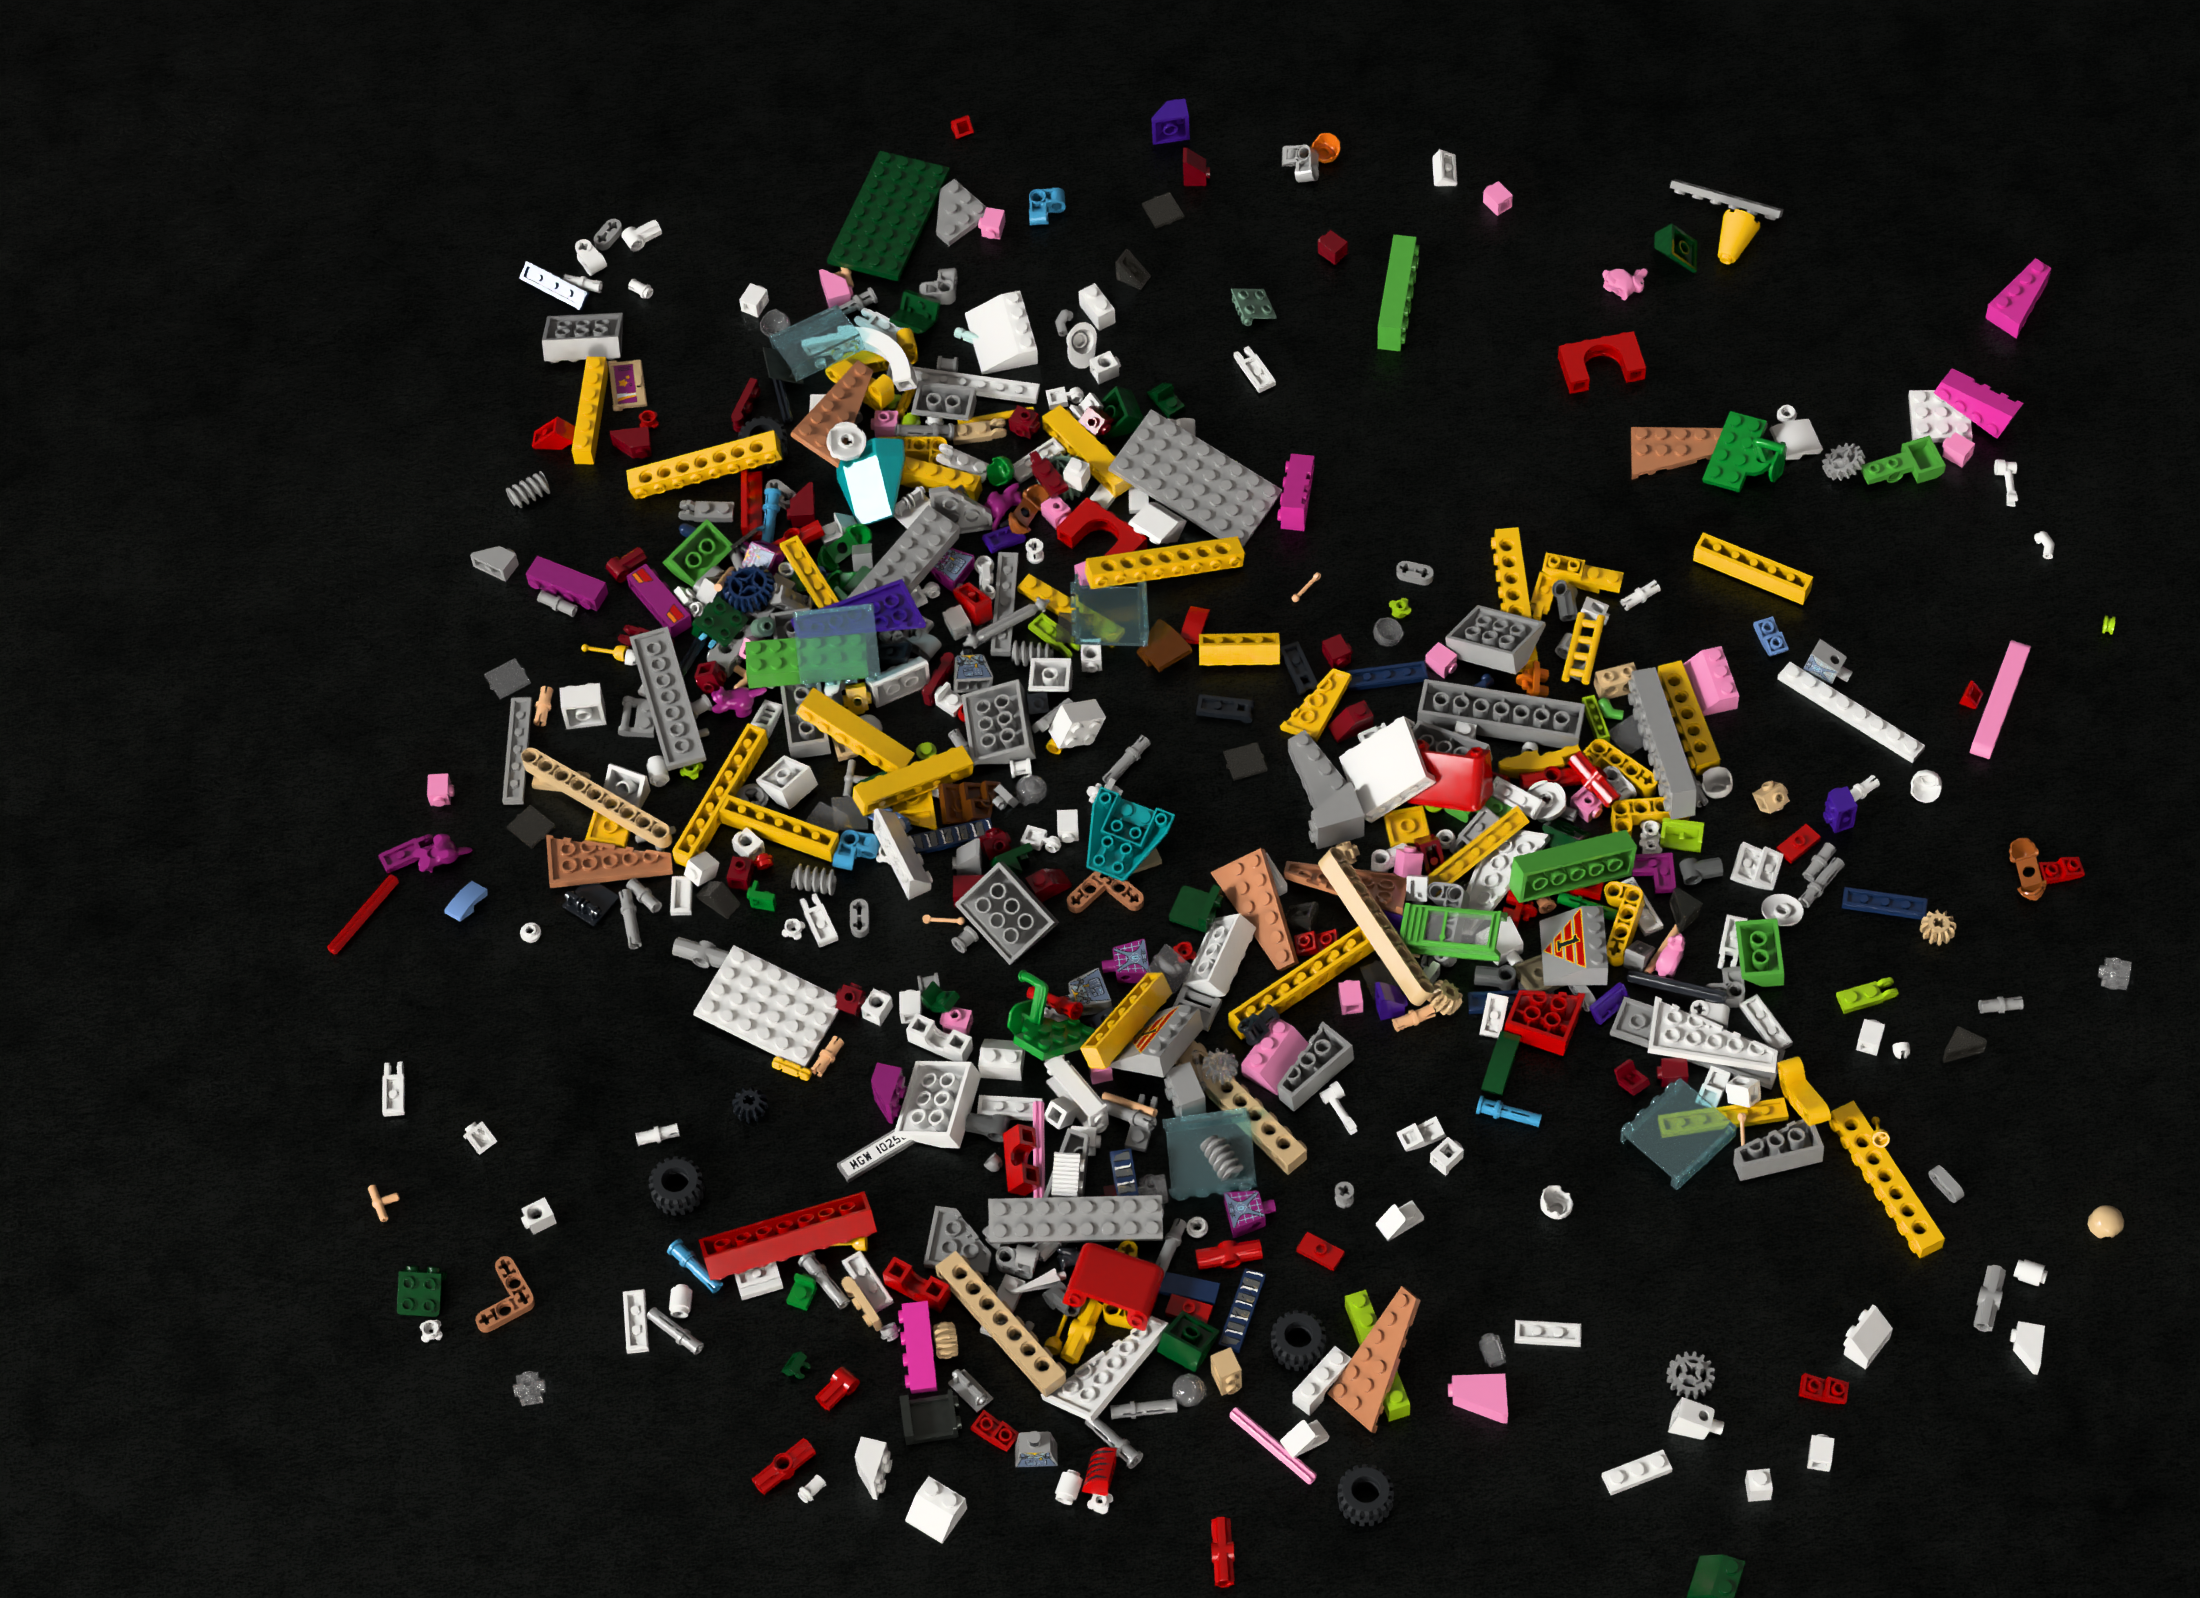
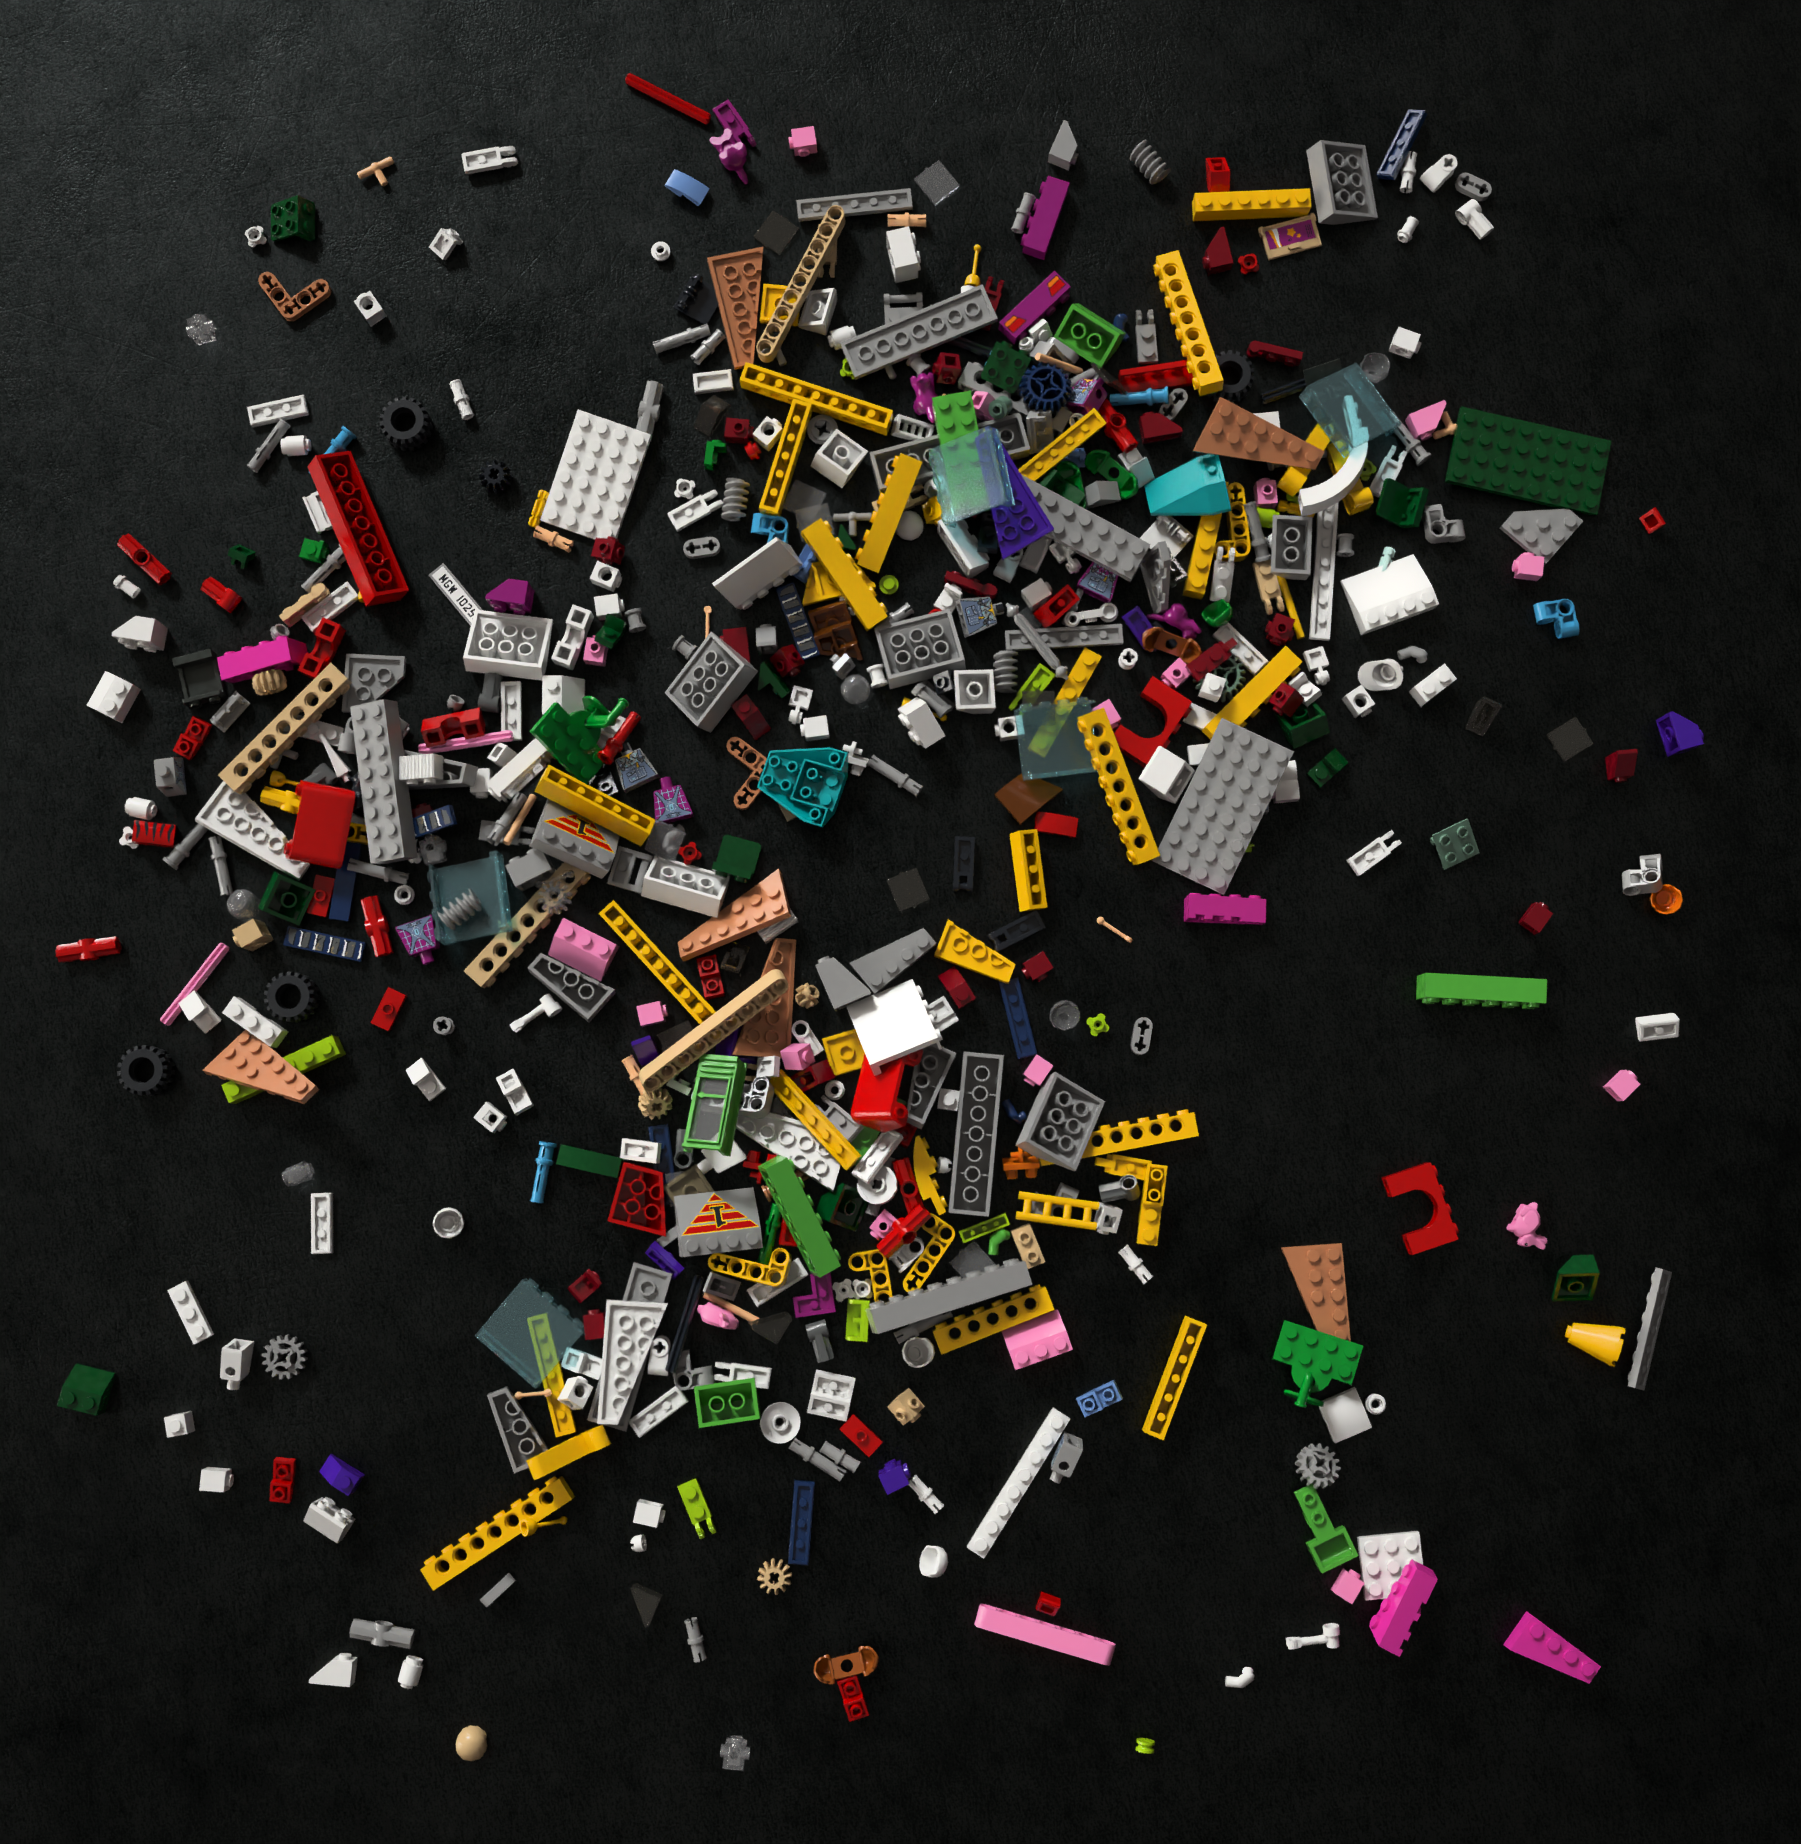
camera: 80 degrees right, 25 degrees up
dark red piece [606,547,648,583] -> none
white brick [684,851,719,886] -> none
white plate [826,422,866,461] -> none
black connector [1237,1004,1280,1046] -> none
bright pink slope [1448,1374,1508,1423] -> none
none -> dark purple slope [319,1454,365,1496]

